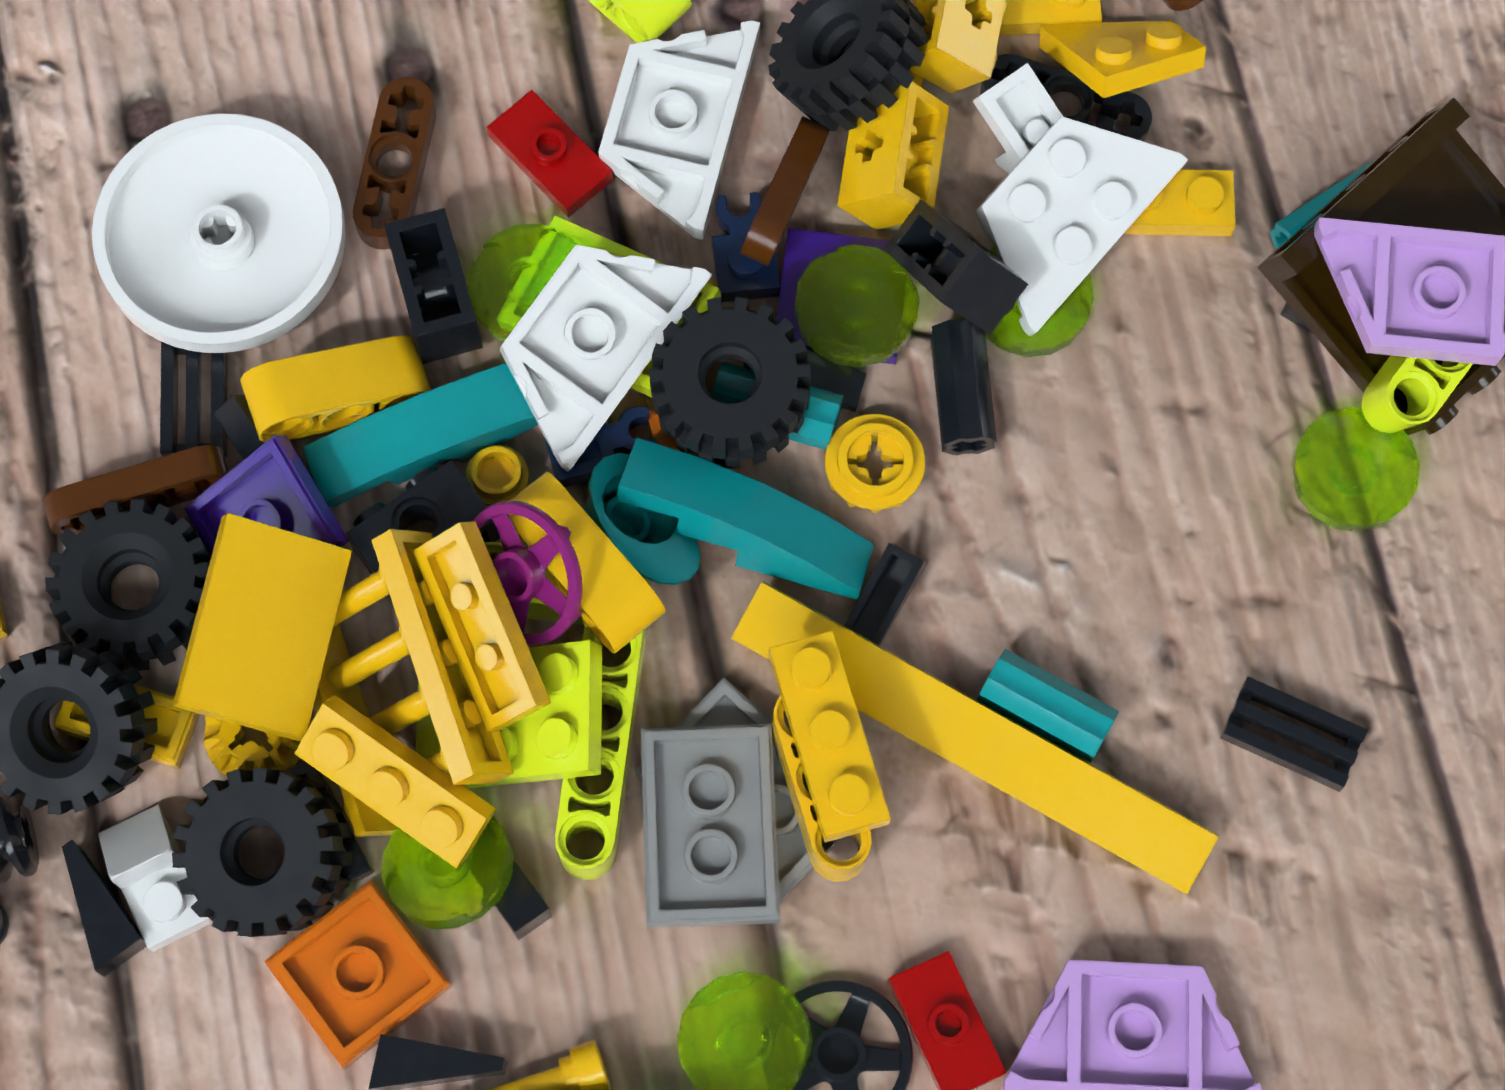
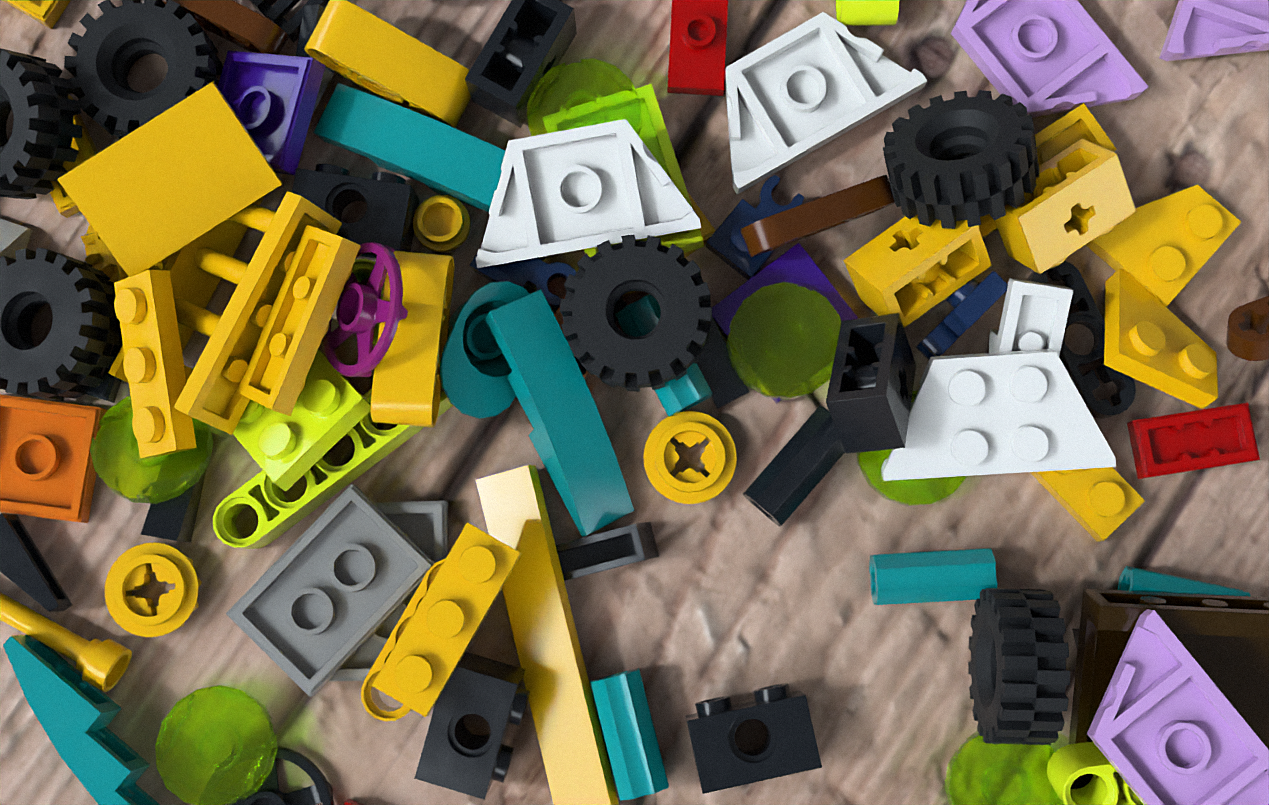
camera: 50 degrees right, 10 degrees up
none -> yellow gear [104,543,202,637]
none -> black brick [414,651,530,800]
none -> black brick [685,683,822,794]
none -> teal axle [869,548,998,605]
none -> dark blue plate [916,270,1008,360]
none -> black tyre [968,588,1070,745]
none -> red plate [1127,402,1260,479]

